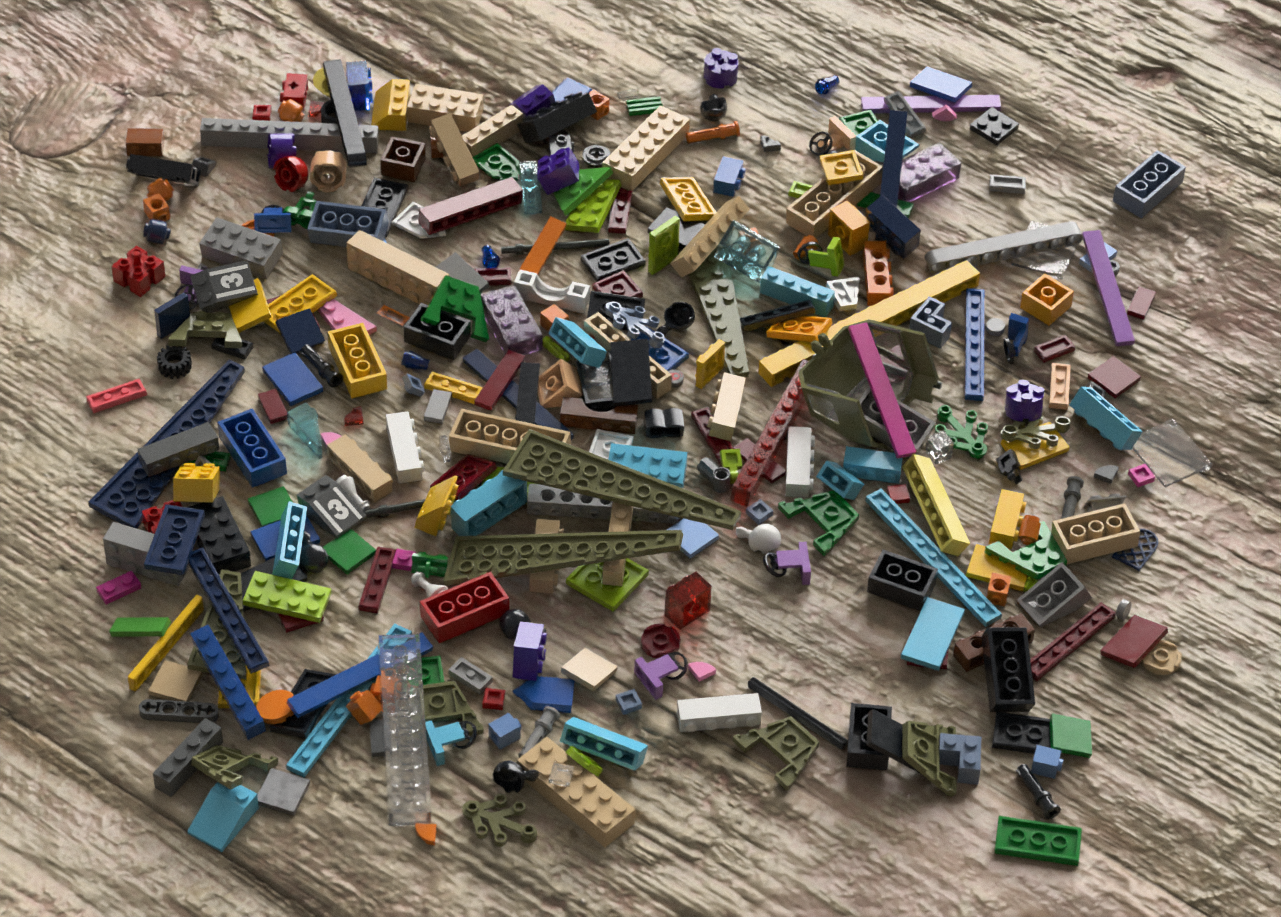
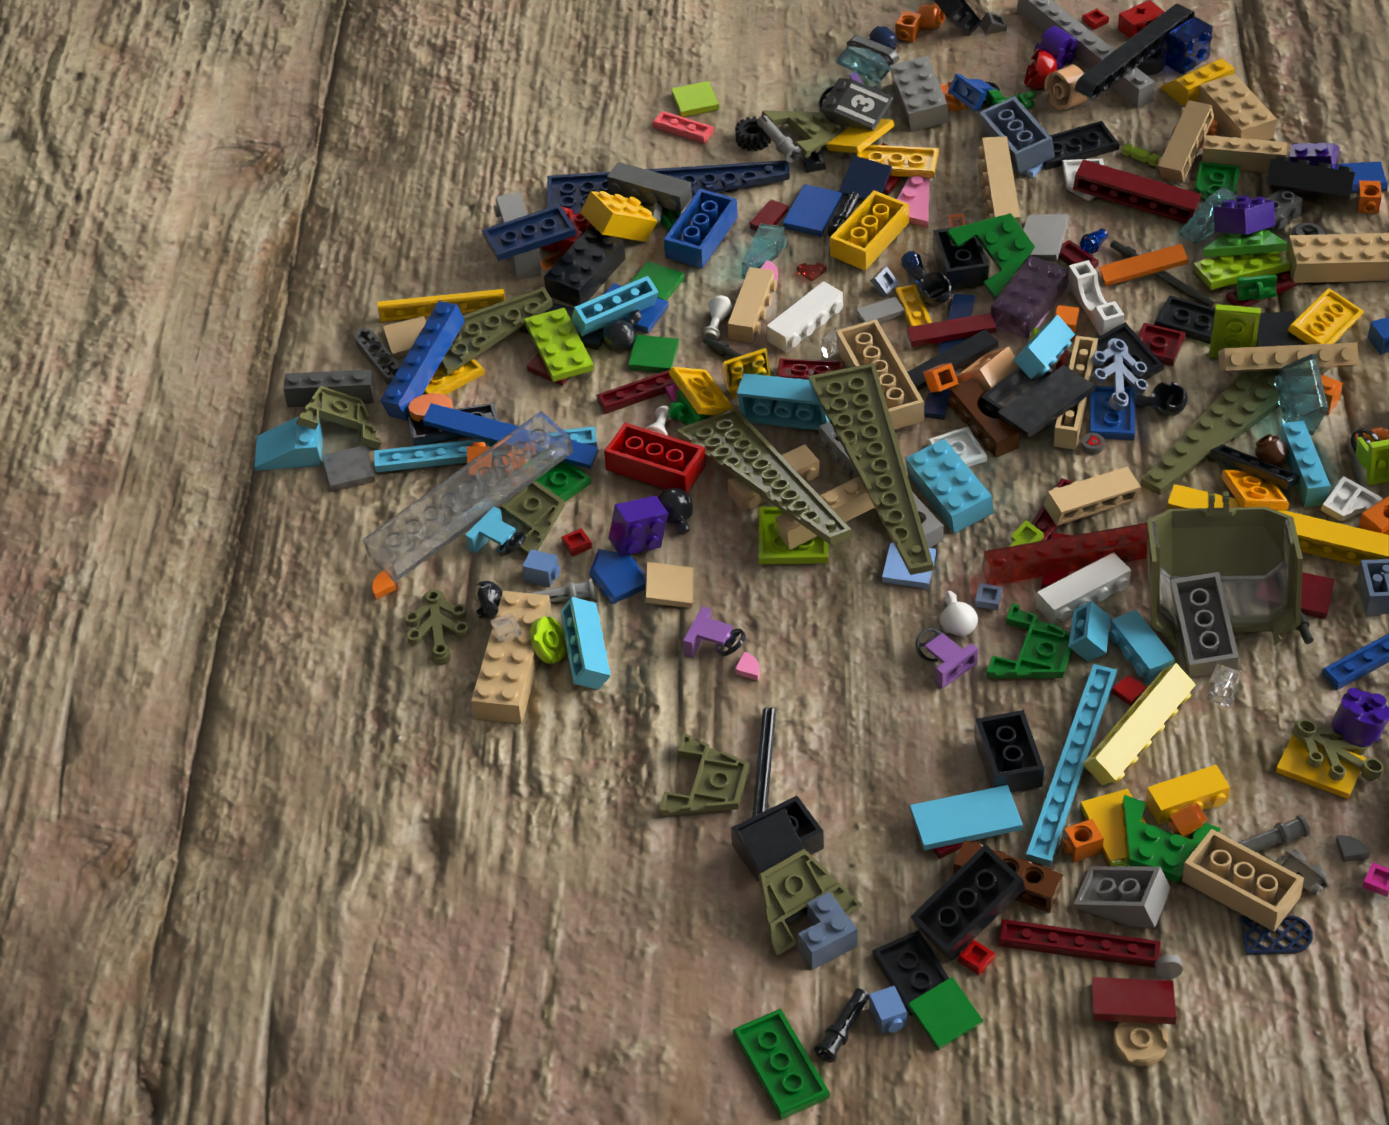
camera: 60 degrees right, 0 degrees up
dark pink plate [96,570,141,605] -> none
bright green tile [109,617,171,637] -> none
red brick [112,245,166,297] -> none
dark blue tile [154,293,190,339] -> none
dark blue tile [188,547,269,674] -> none
orange head [278,99,305,122] -> none
dark grey slope [297,475,367,539] -> none
reddish brown brick [380,136,426,182] -> none
light grey plate [448,657,493,694] -> none
sand blue plate [615,689,642,715] -> none
dark red tile [641,623,681,659] -> none
black brick [644,408,684,438] -> none
clear red brick [664,571,712,630] -> none
white brick [677,693,762,732] -> none
yellow plate [695,339,725,389] -> none
dark grey piece [697,457,730,493] -> none
dark pink tile [848,322,916,459] -> none
green plant [934,405,988,459] -> none
black plate [996,449,1023,485] -> none
none -> yellow tile [669,367,734,415]
none -> lime tile [671,81,719,117]
none -> light grey pin [757,116,802,163]
none -> clear light blue slope [836,46,890,84]
none -> dark grey beam [847,35,899,68]
none -> black hair [912,267,952,306]
none -> orange brick [923,363,959,392]
none -> red tile [958,940,995,976]
none -> lime axle [1121,143,1160,167]
none -> green hips [1236,274,1277,301]
none -> reddish brown head [1254,434,1289,467]

